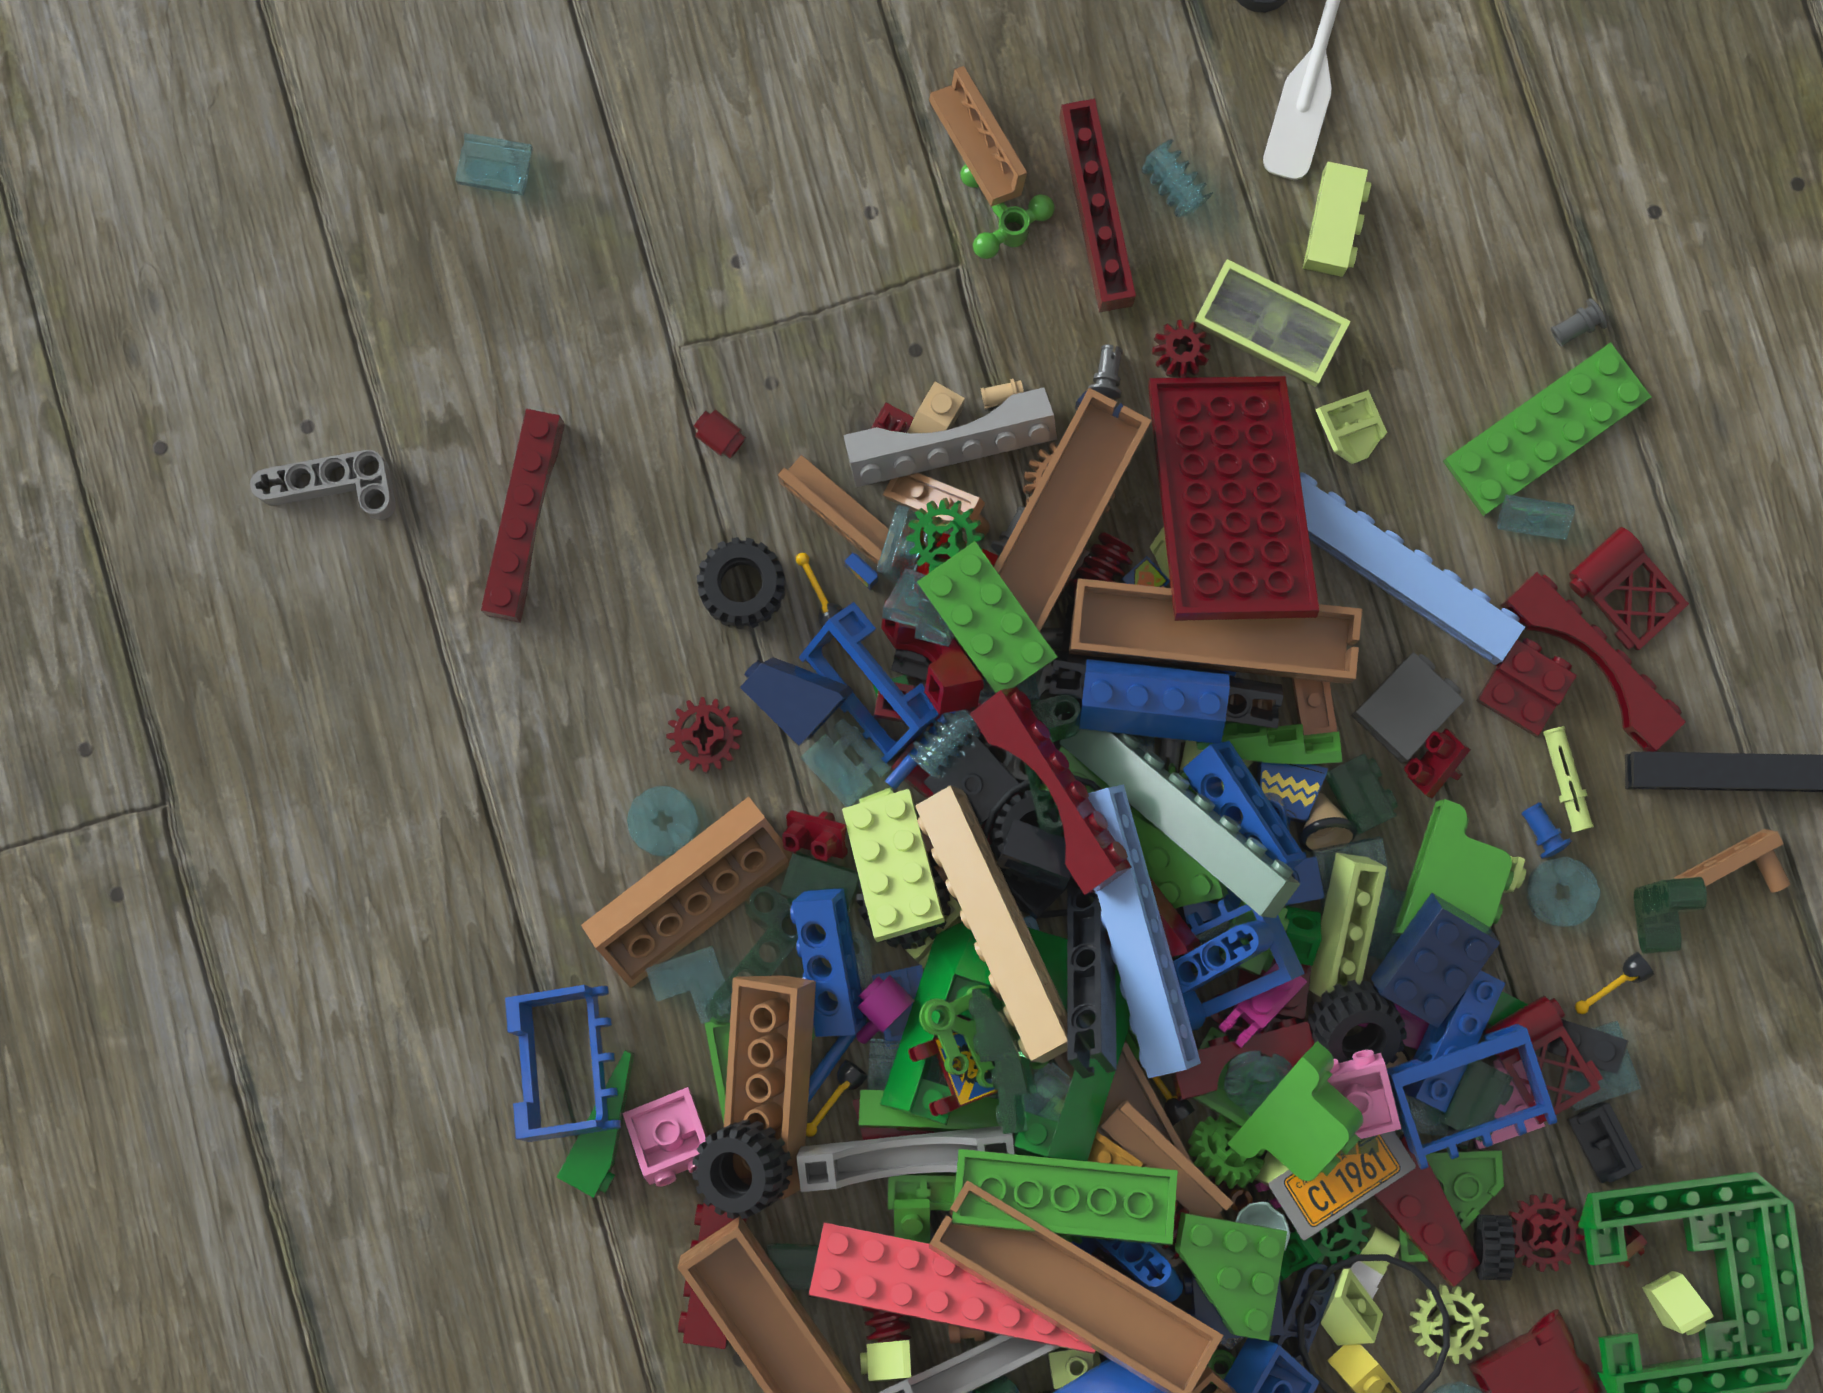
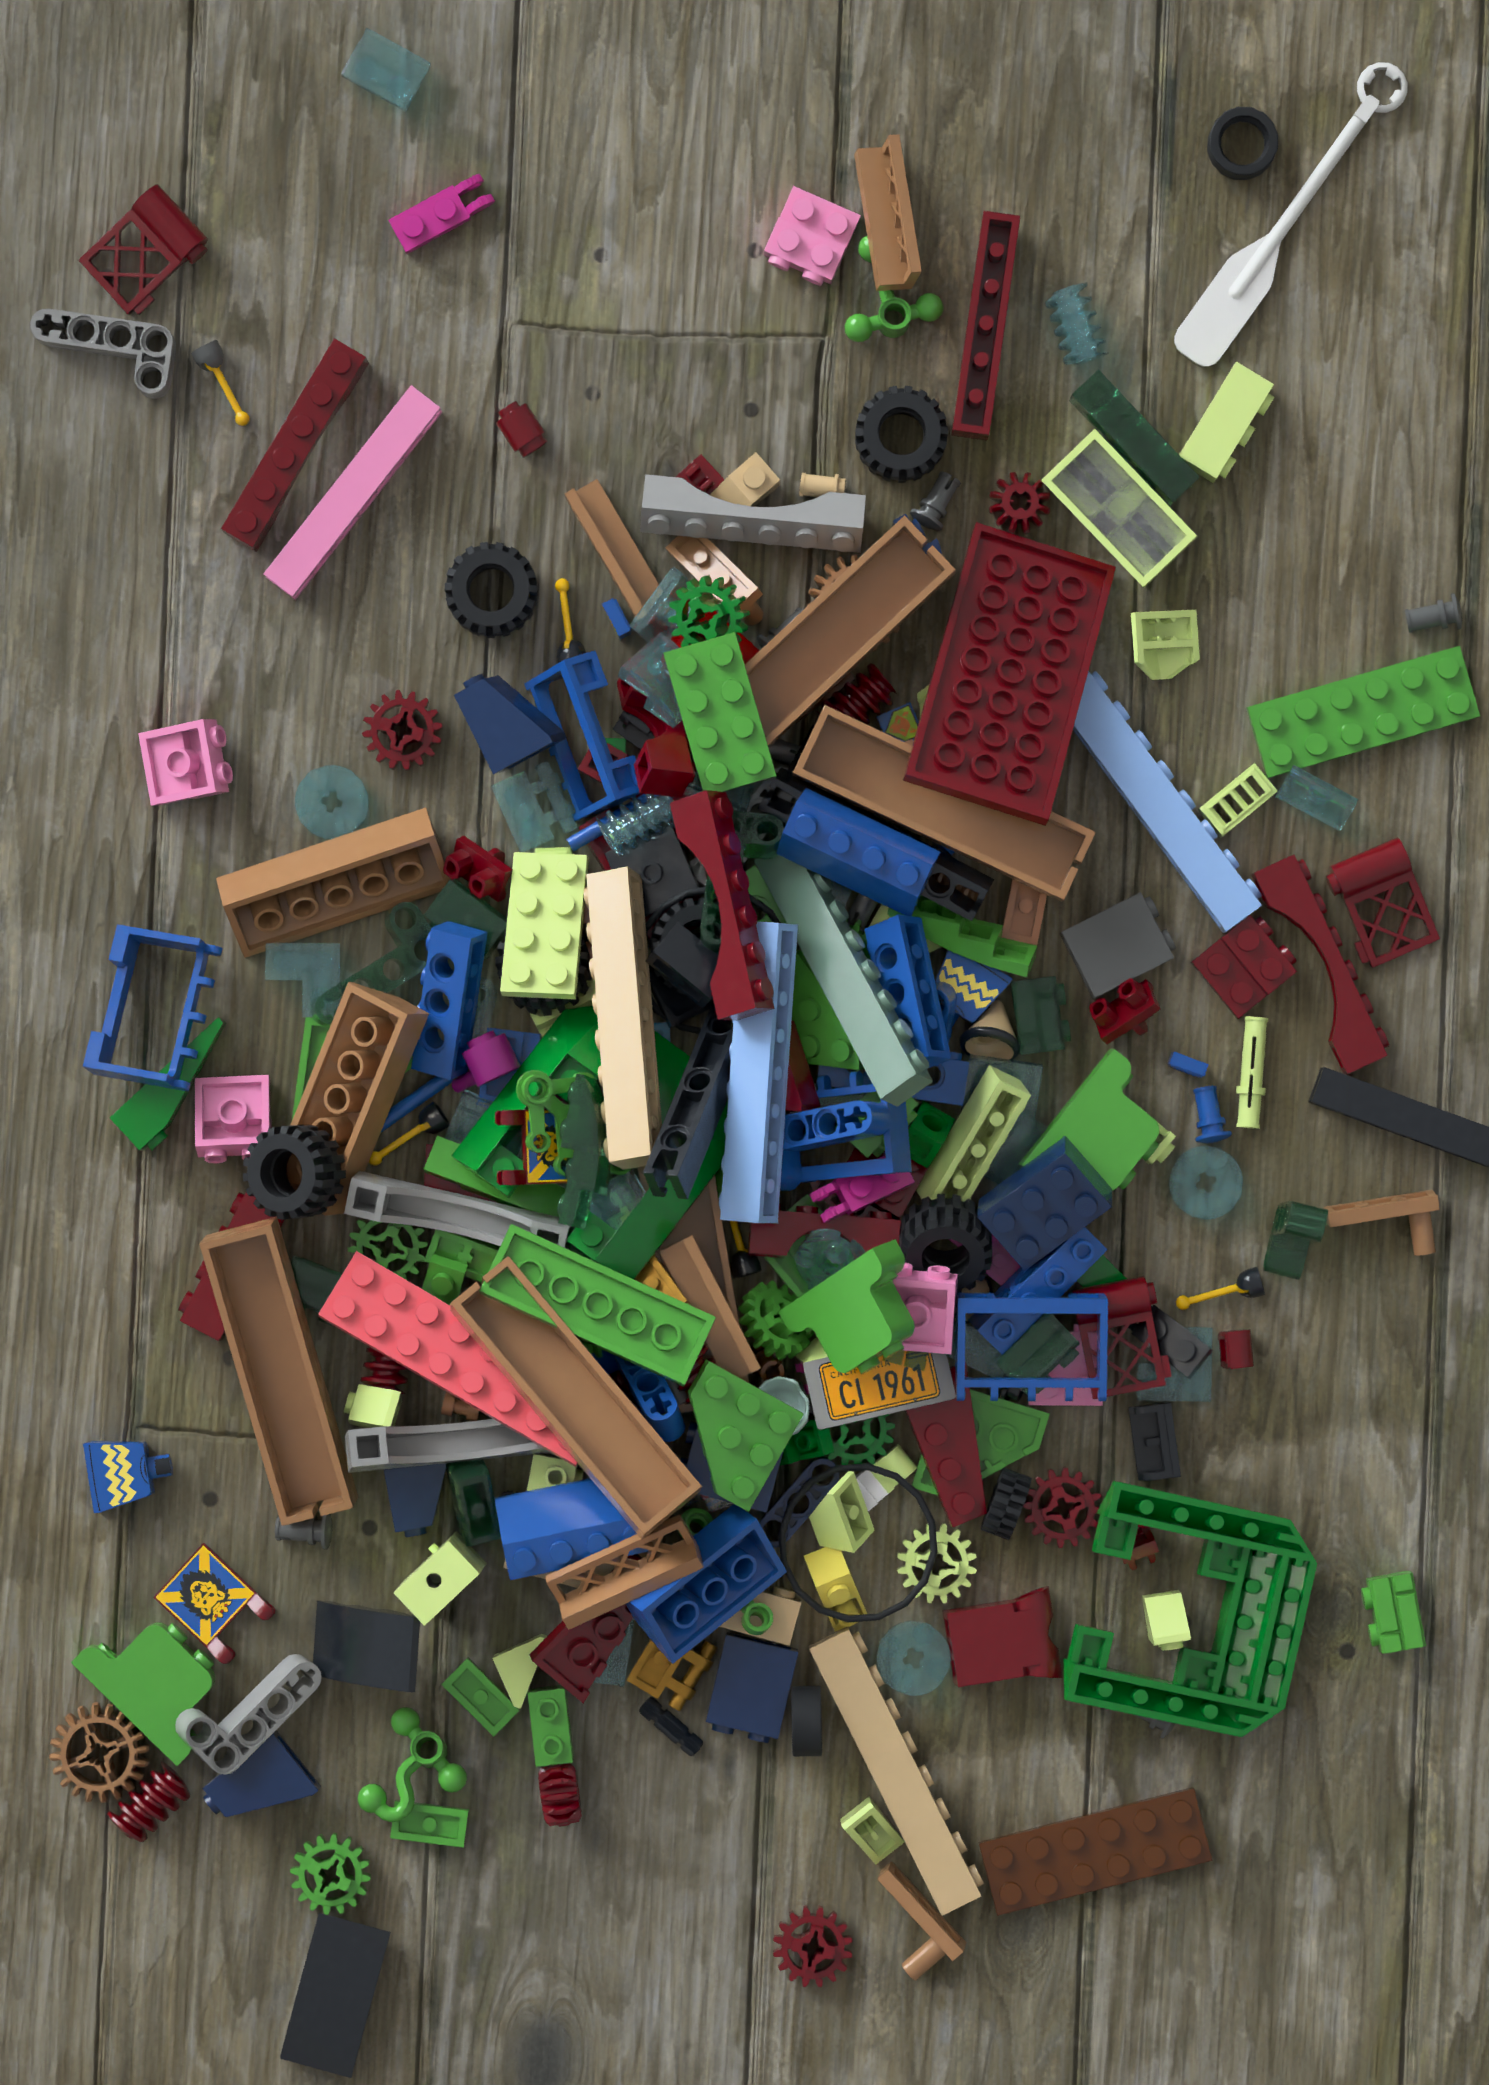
camera: 20 degrees right, 5 degrees up
none -> dark red piece [78,184,208,315]
none -> bright pink plate [138,719,233,806]
none -> hinge [191,340,250,426]
none -> bright pink piece [264,385,442,600]
none -> bright green gear [348,1219,429,1281]
none -> dark pink hinge [388,174,495,254]
none -> bright pink plate [764,186,861,286]
none -> black tyre [855,385,948,483]
none -> clear green brick [1069,369,1200,507]
none -> blue tile [1167,1052,1209,1078]
none -> yellowish green slope [1198,763,1278,838]
none -> dark red brick [1218,1329,1254,1369]

